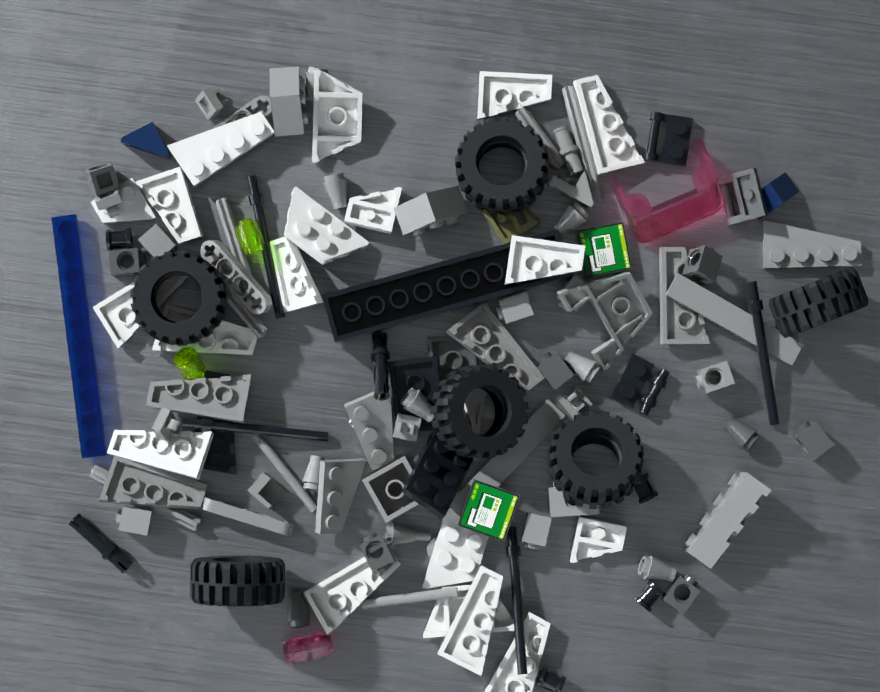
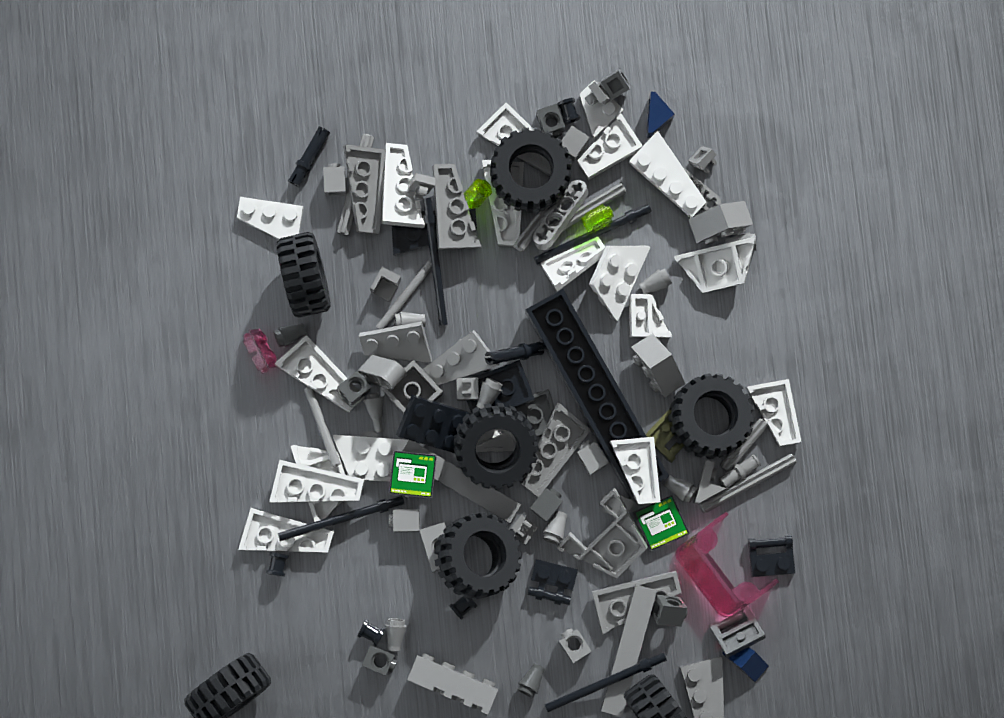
camera: 75 degrees right, 5 degrees down
clear blue plate [51,214,107,459] -> none
light grey beam [201,497,295,537] -> none
white wing [570,515,627,563] -> none
white wing [573,75,645,175] -> none
none -> white wing [237,197,304,240]
none -> light grey beam [358,355,407,390]

